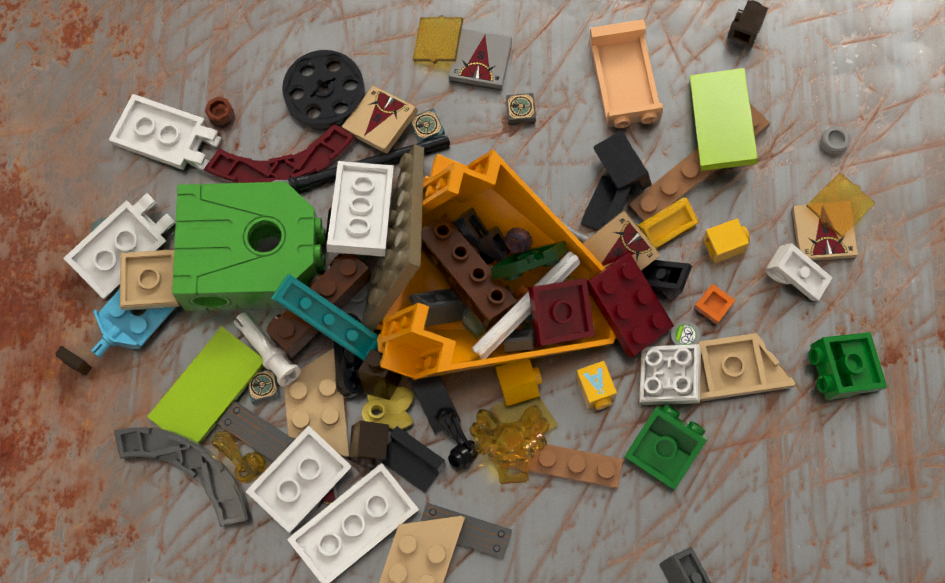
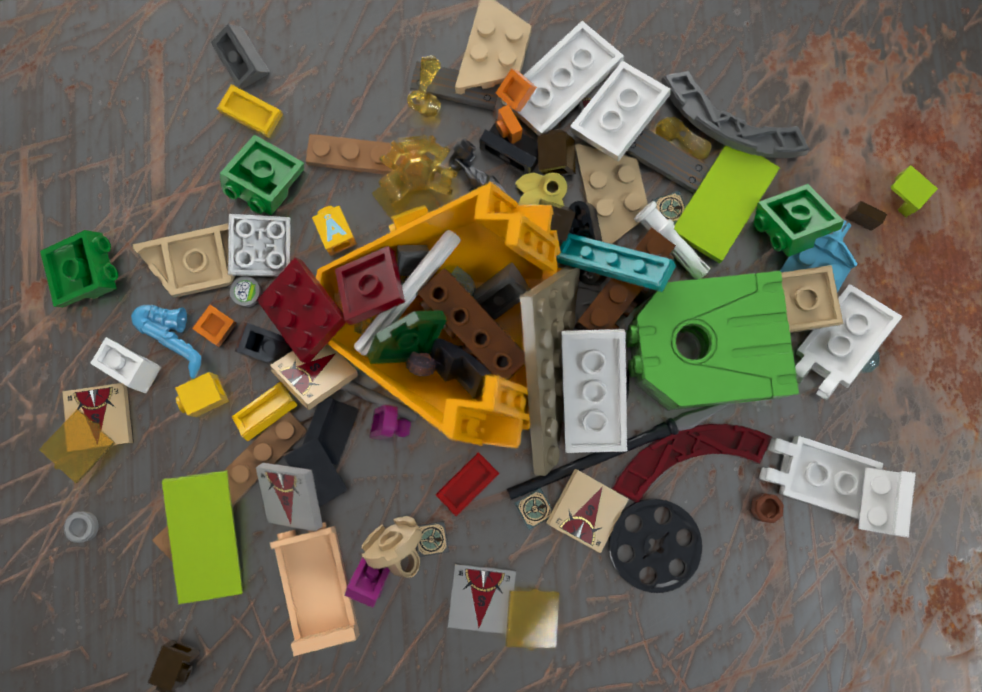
camera: 165 degrees right, 10 degrees up
none -> dark azure piece [131,304,201,379]
none -> yellow tile [217,84,283,138]
none -> light grey tile [256,463,323,531]
none -> magenta slope [344,557,391,608]
none -> tan tile [362,516,422,578]
none -> magenta piece [369,404,411,440]
none -> clear yellow piece [407,55,441,118]
none -> red tile [435,452,500,516]
none -> orange plate [495,104,523,144]
none -> orange plate [496,68,537,112]
none -> green plate [754,184,844,257]
none -> white bracket [858,468,916,537]
none -> lime panel [891,165,938,217]

